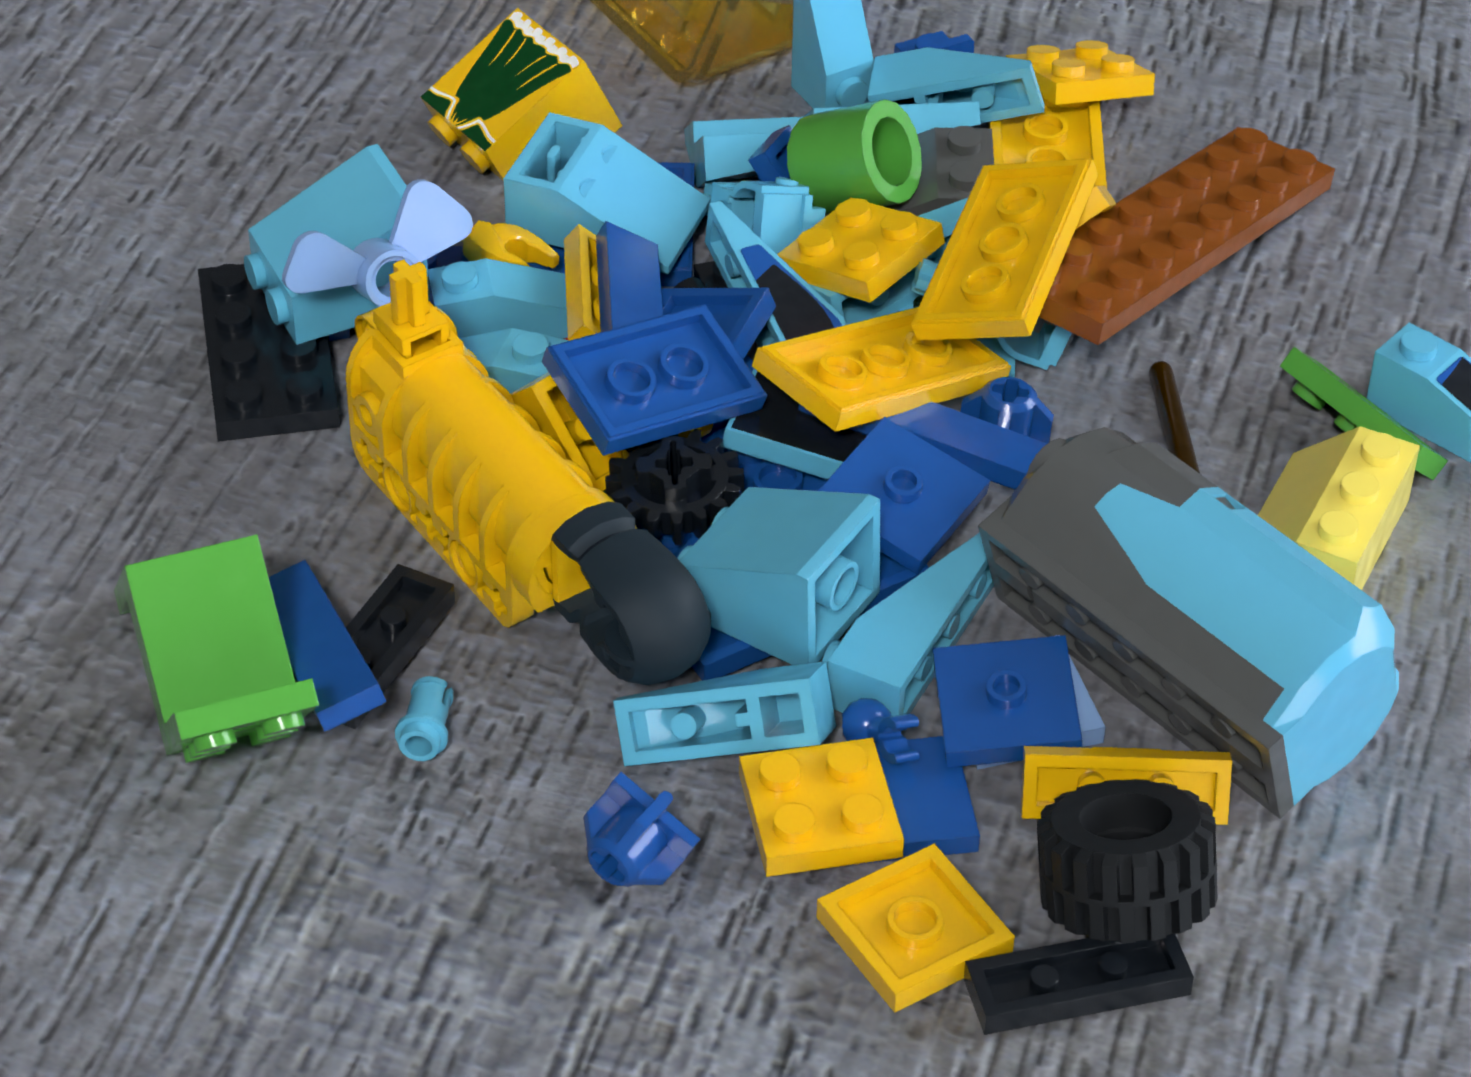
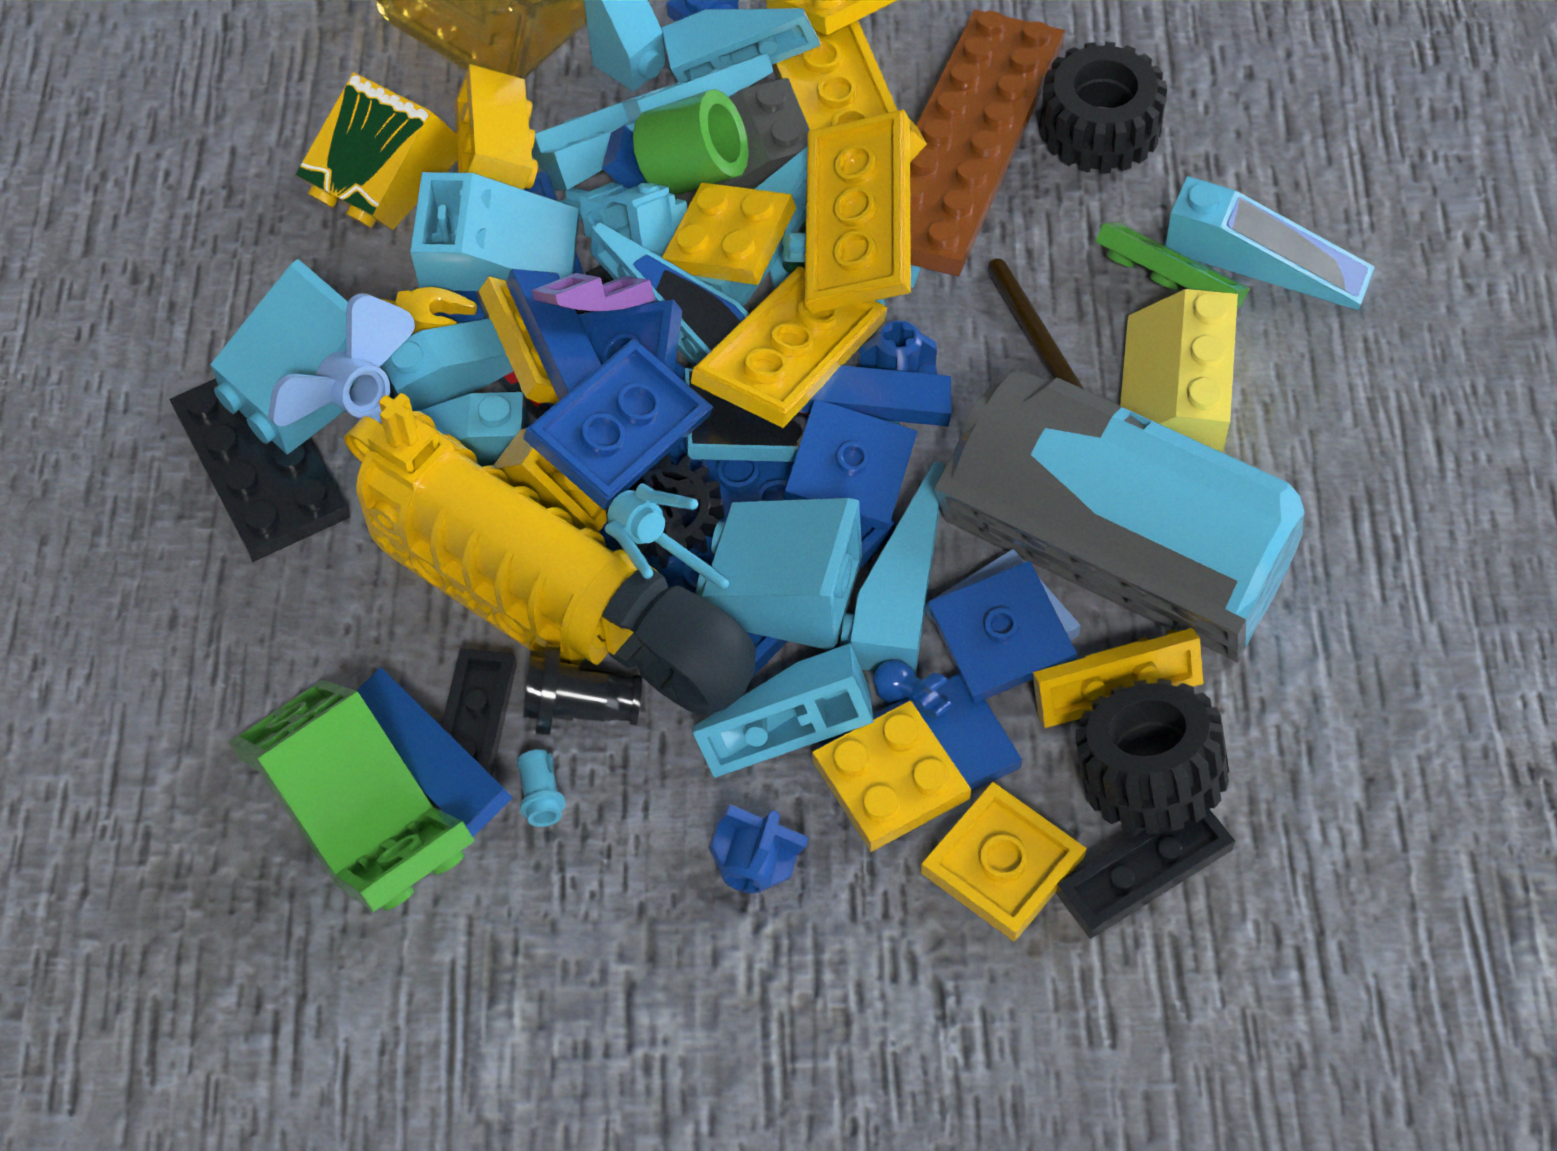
camera: 15 degrees left, 15 degrees up
none -> yellow brick [454,64,538,190]
none -> black piece [523,644,642,735]
none -> medium lavender slope [531,273,655,311]
none -> medium azure plant [605,483,729,589]
none -> black tyre [1040,42,1167,174]

